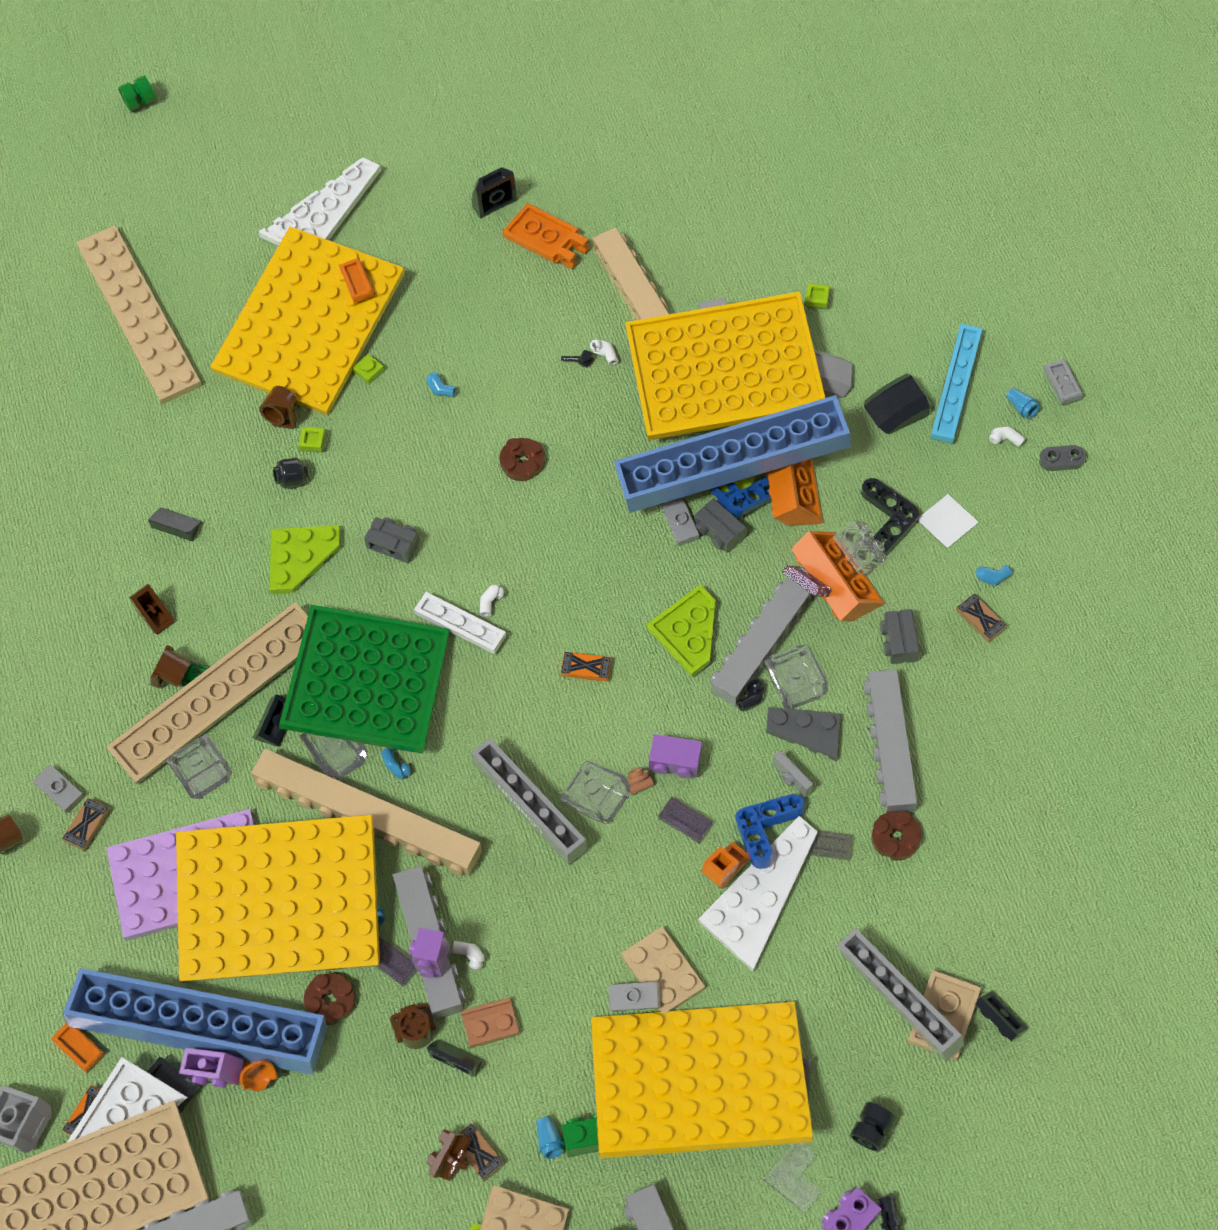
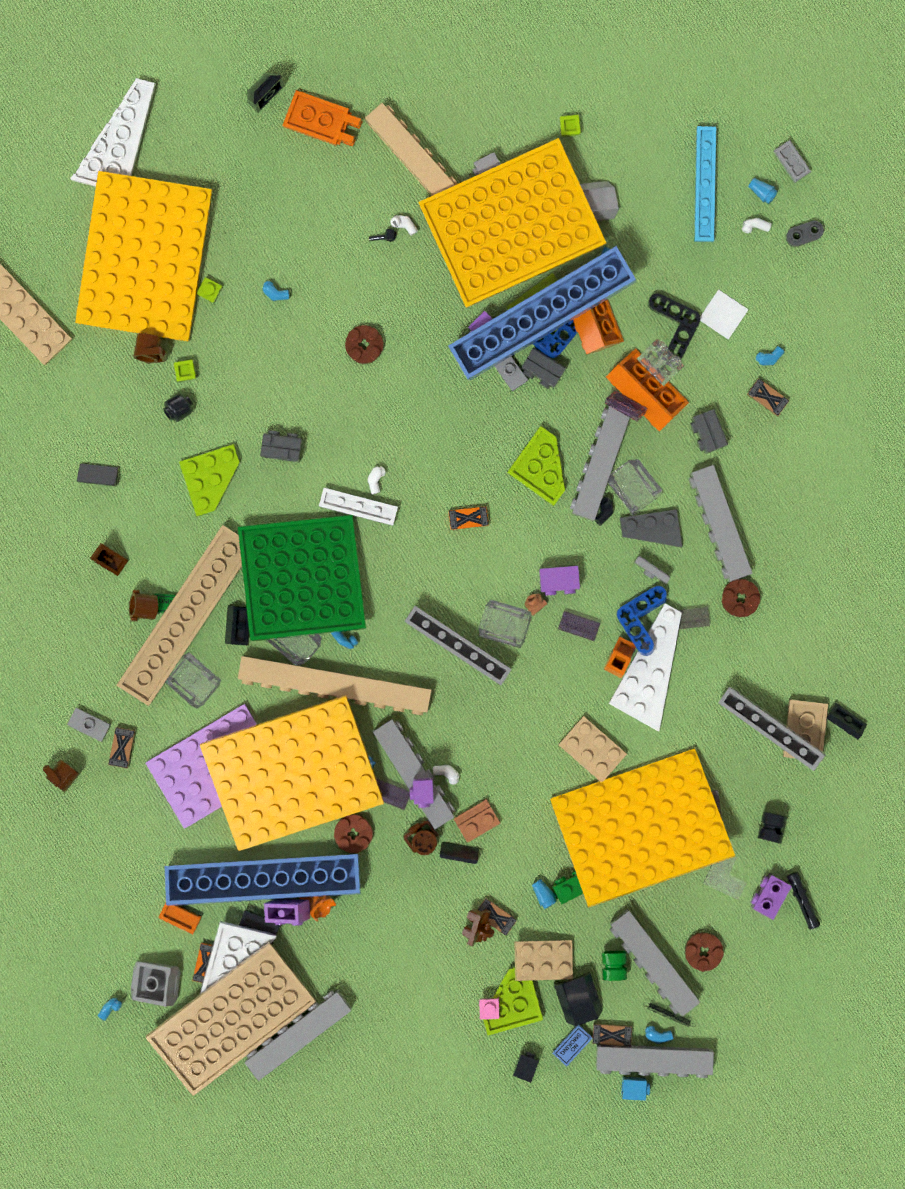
camera: 20 degrees left, 25 degrees up
orange tile [339,258,374,304] -> none
light grey plate [609,982,661,1011] -> none
black slope [864,373,930,435] -> none

